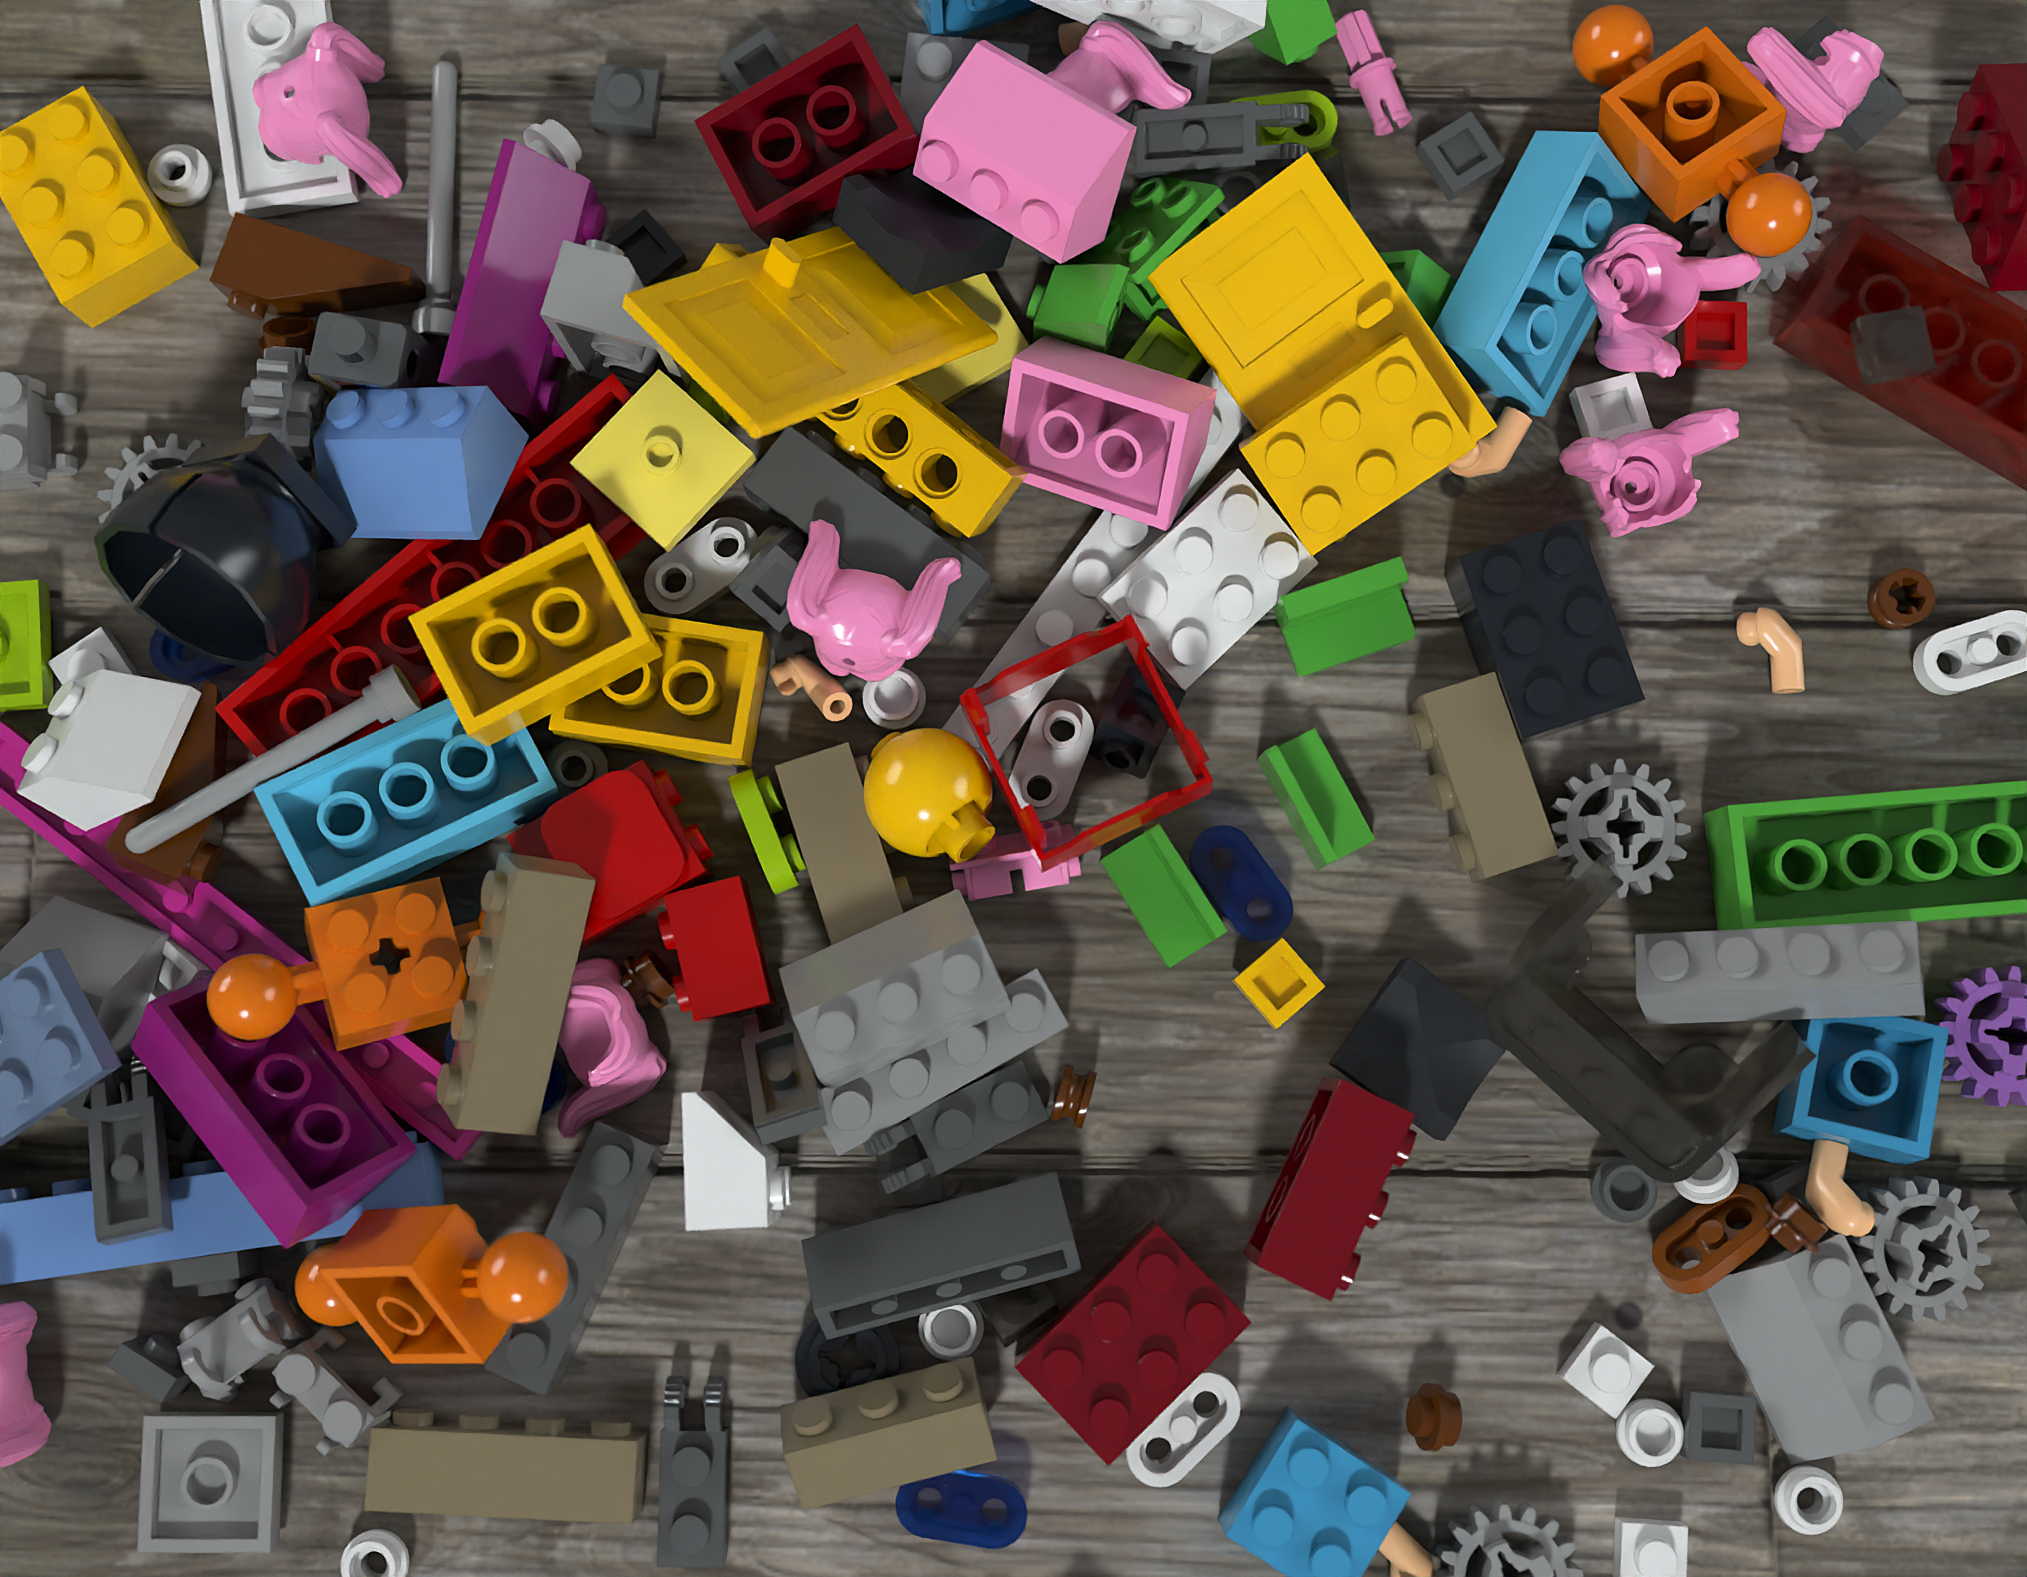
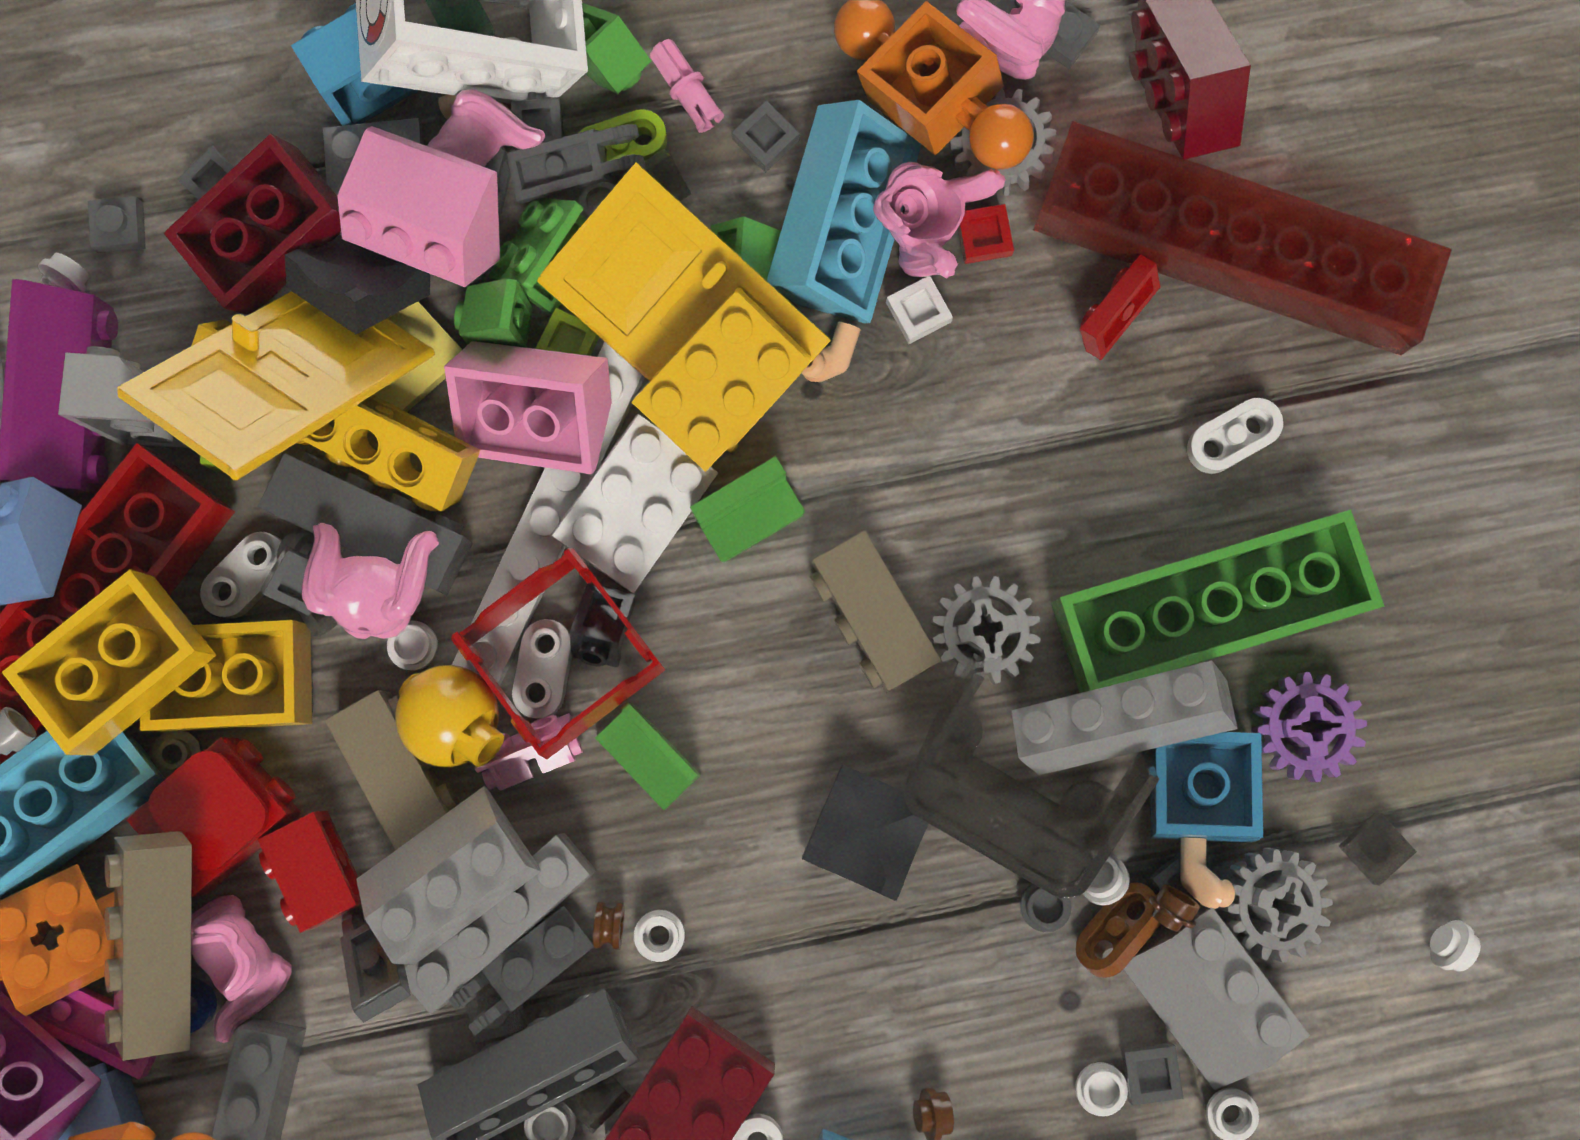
camera: 10 degrees left, 0 degrees up
light yellow plate [570,369,756,553] -> none
black plate [604,209,688,288] -> none
reddish brown plate [620,949,675,1009] -> none
white slope [682,1090,792,1231] -> none
lime plate [728,768,807,895] -> none
light nougat arm [770,653,853,721] -> none
clear blue plate [1189,825,1293,942] -> none
yellow plate [1232,937,1325,1029] -> none
dark red brick [1242,1077,1417,1302] -> none
bright green panel [1257,728,1376,871] -> none
black brick [1444,518,1645,744] -> none
white plate [1557,1322,1654,1419] -> none
bright pink hair [1559,407,1739,538] -> none
light nougat arm [1736,607,1805,694] -> none
clear smoke plate [1849,305,1936,386] -> none
reddish brown bush [1867,568,1936,630] -> none
none -> white plate [634,909,685,962]
none -> red plate [1080,254,1161,360]

